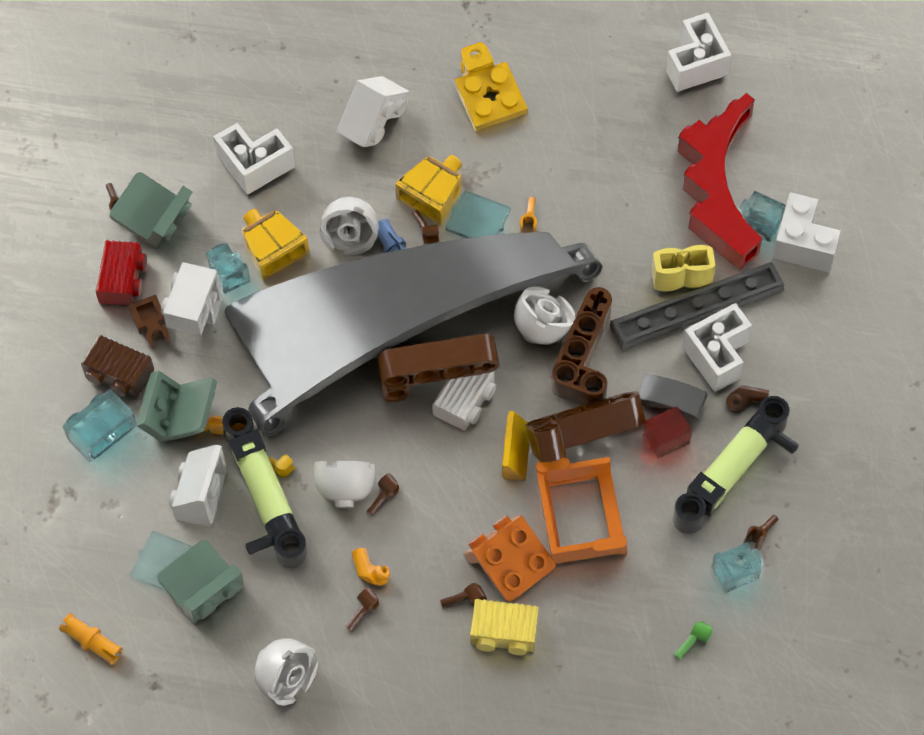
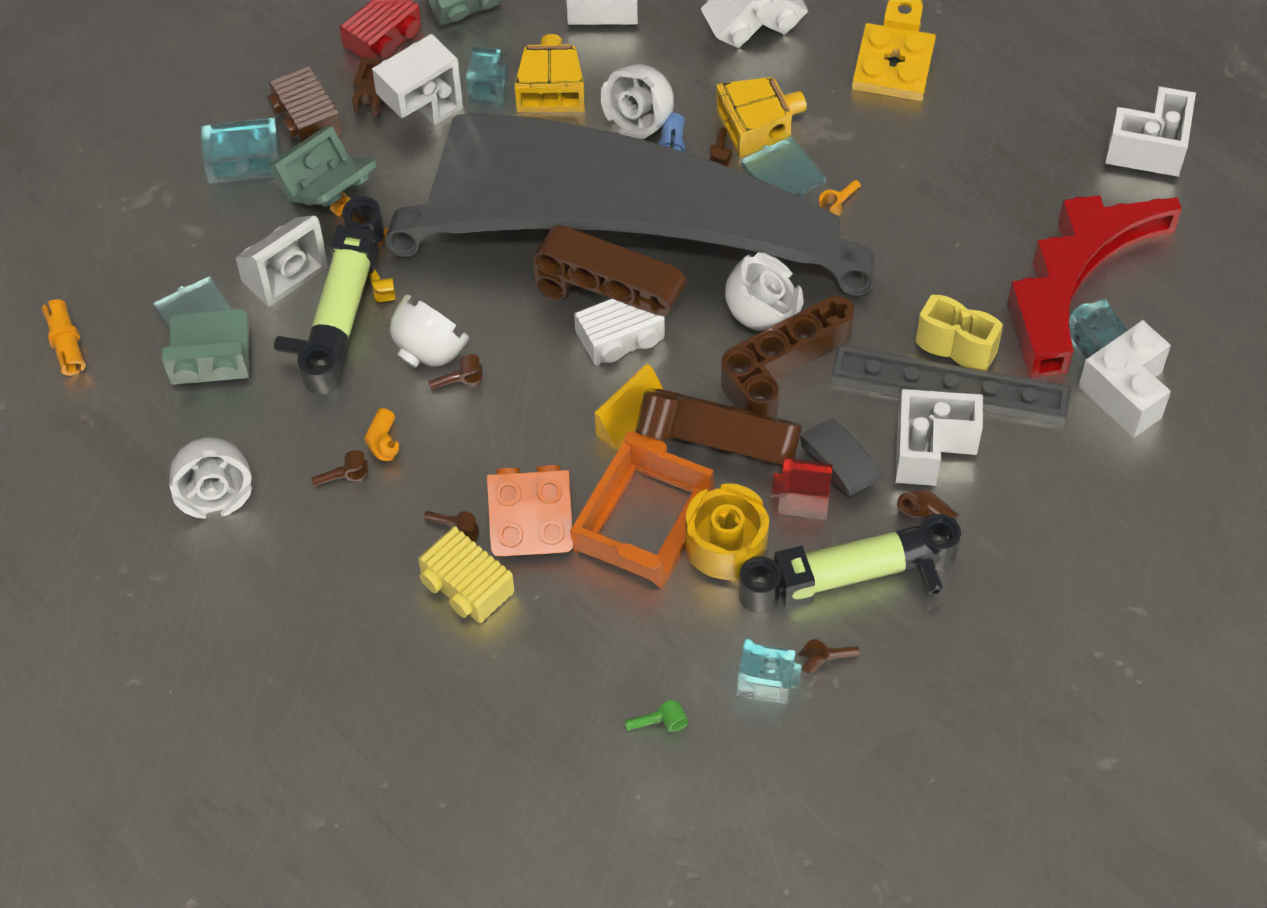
camera: 35 degrees right, 5 degrees down
none -> yellow brick [685,483,769,583]

